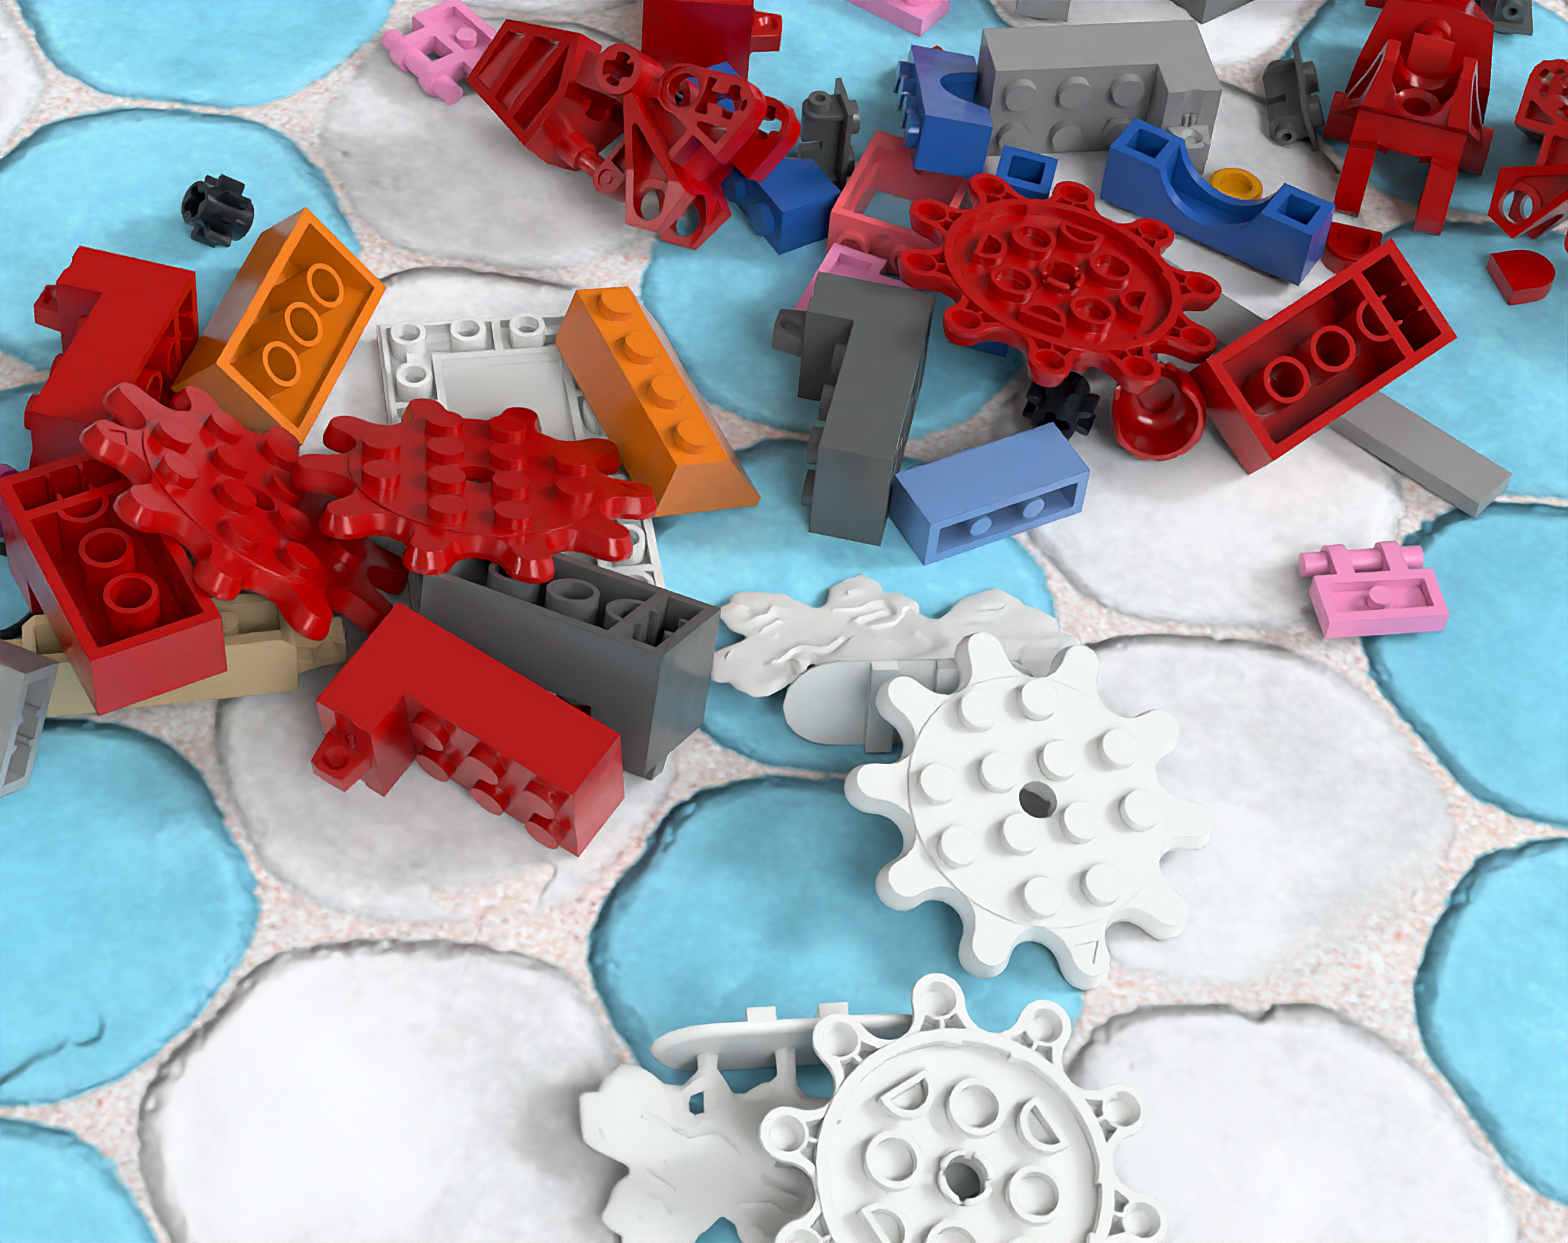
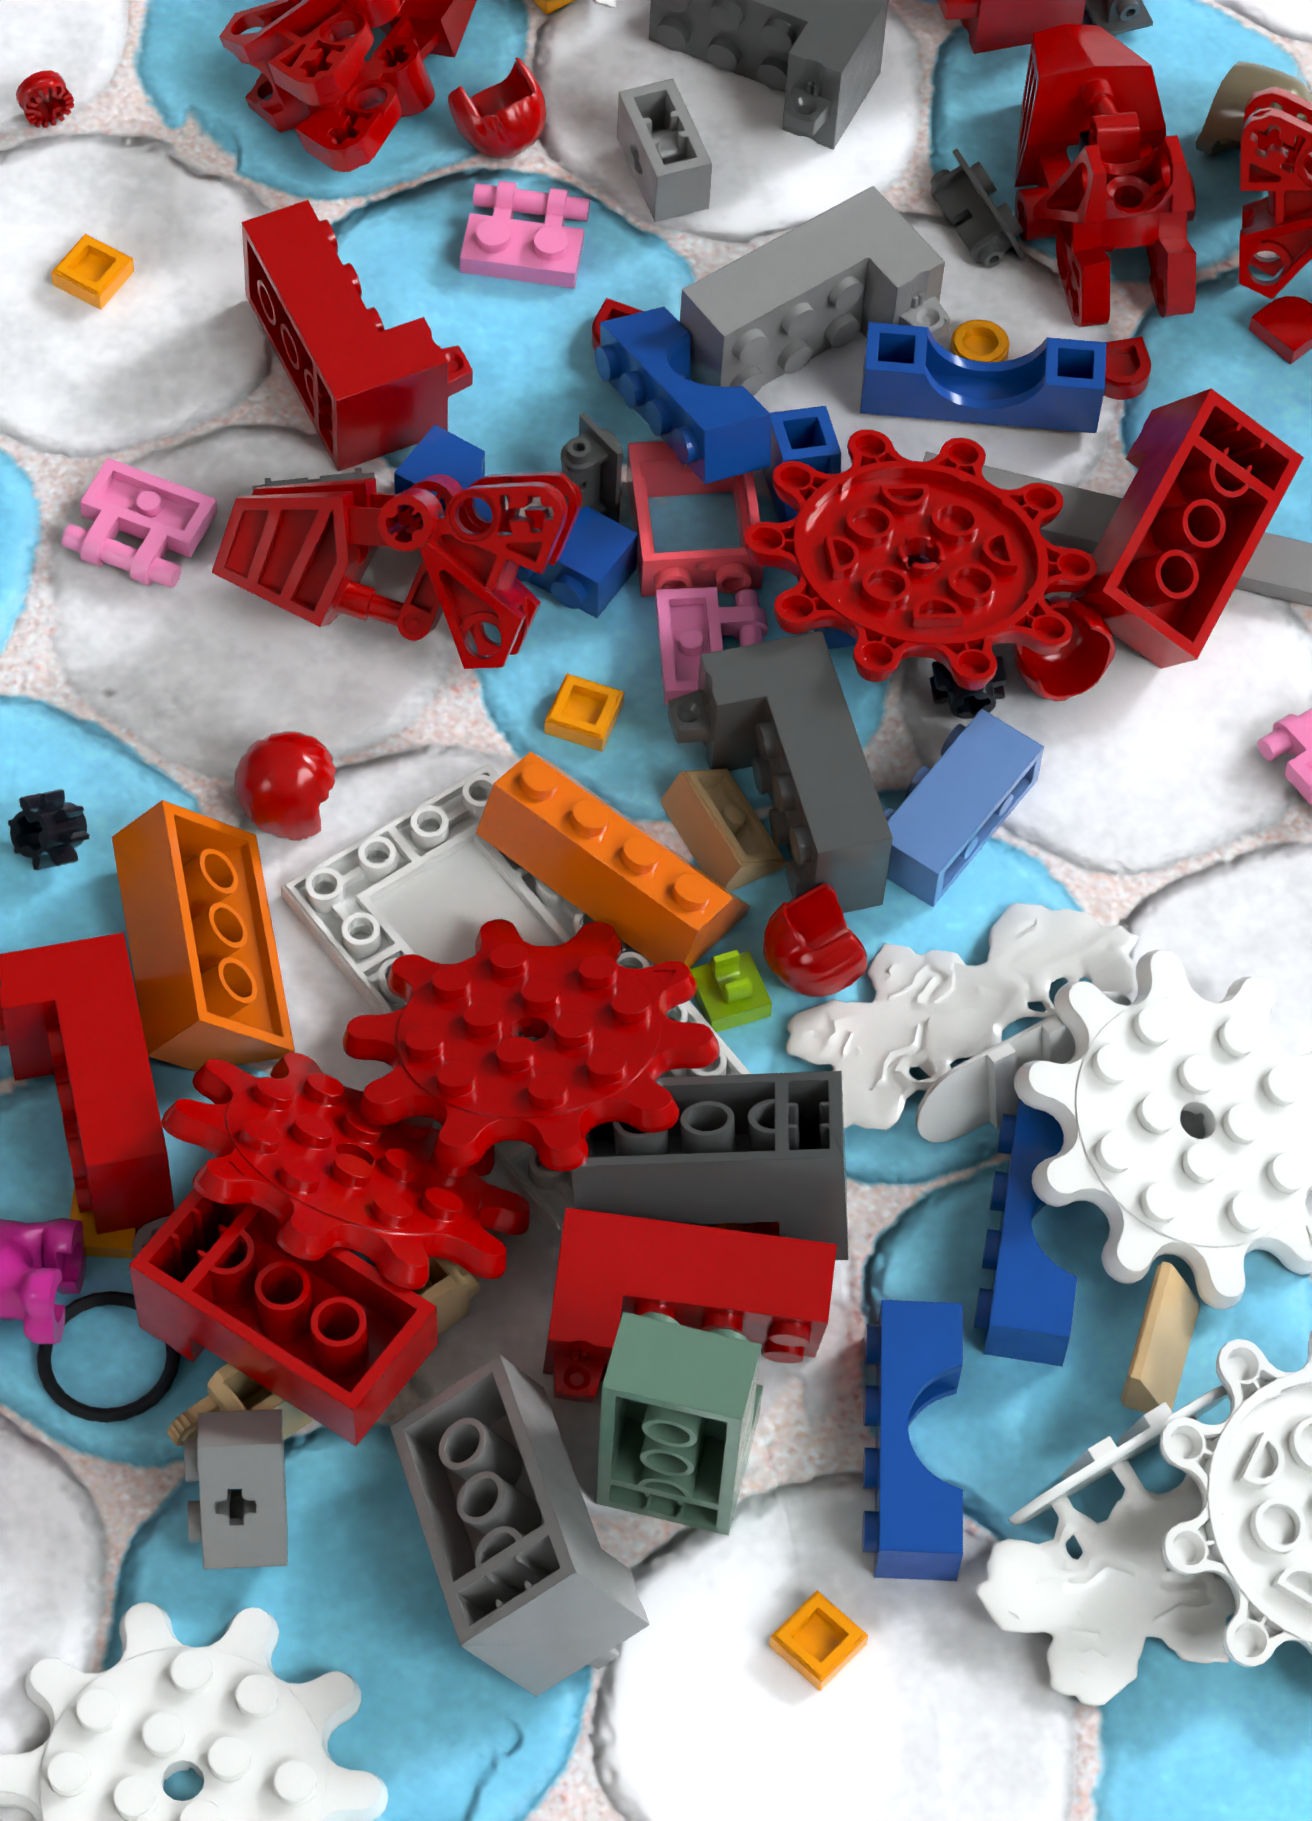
camera: 25 degrees left, 10 degrees up
none -> red hair [234,731,336,841]
none -> light grey hinge [389,1354,650,1697]
none -> light orange tile [544,673,624,752]
none -> sand green hinge [596,1312,763,1536]
none -> tan slope [661,768,786,892]
none -> lime tile [690,950,772,1033]
none -> red hair [763,882,867,997]
none -> light orange tile [769,1590,868,1691]
none -> blue arch [862,1300,963,1581]
none -> blue arch [974,1098,1077,1367]
none -> tan slope [1120,1261,1199,1413]

